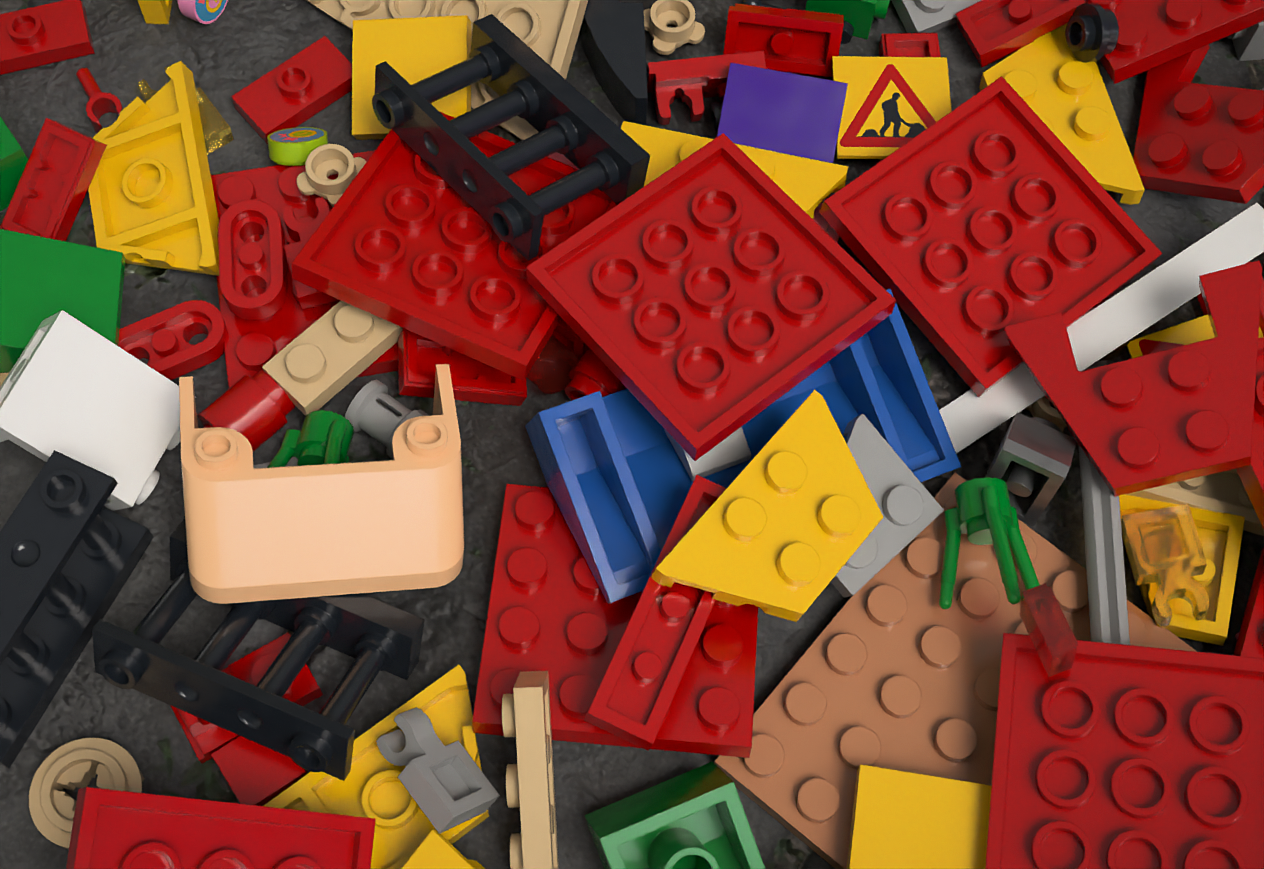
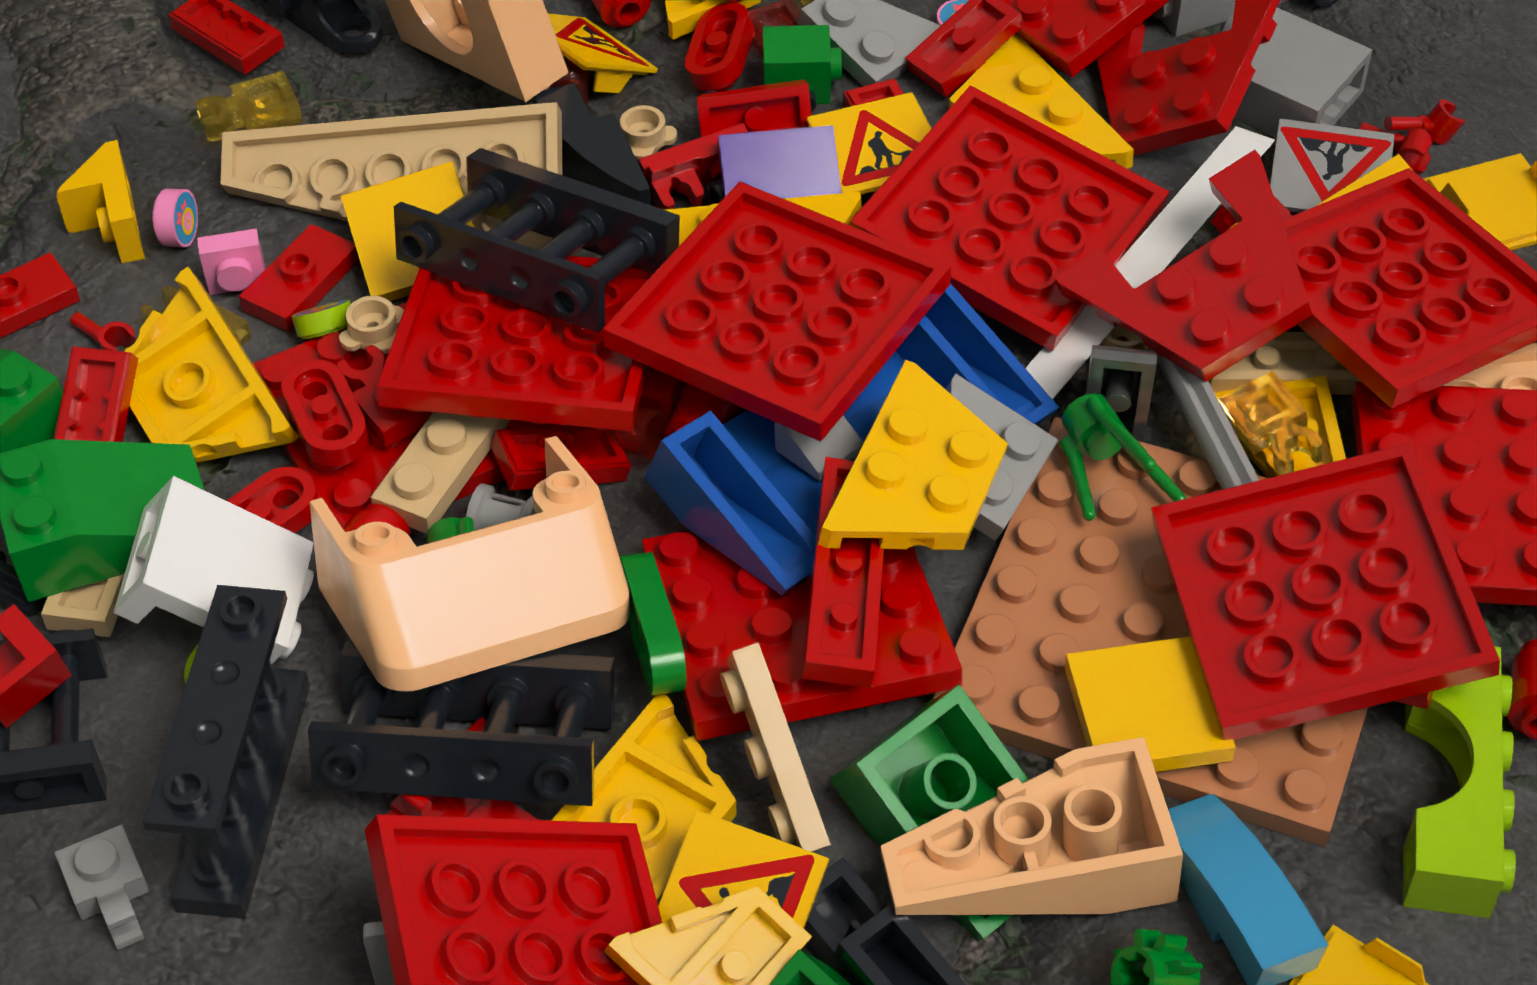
camera: 15 degrees left, 15 degrees down
tan gear [29,738,145,850] -> none
light grey plate [376,707,500,834] -> none
clear red tile [1019,583,1078,677] -> none
black plate [1065,3,1119,63] -> none
none -> bright pink plate [197,228,266,295]
none -> green beam [619,552,687,696]

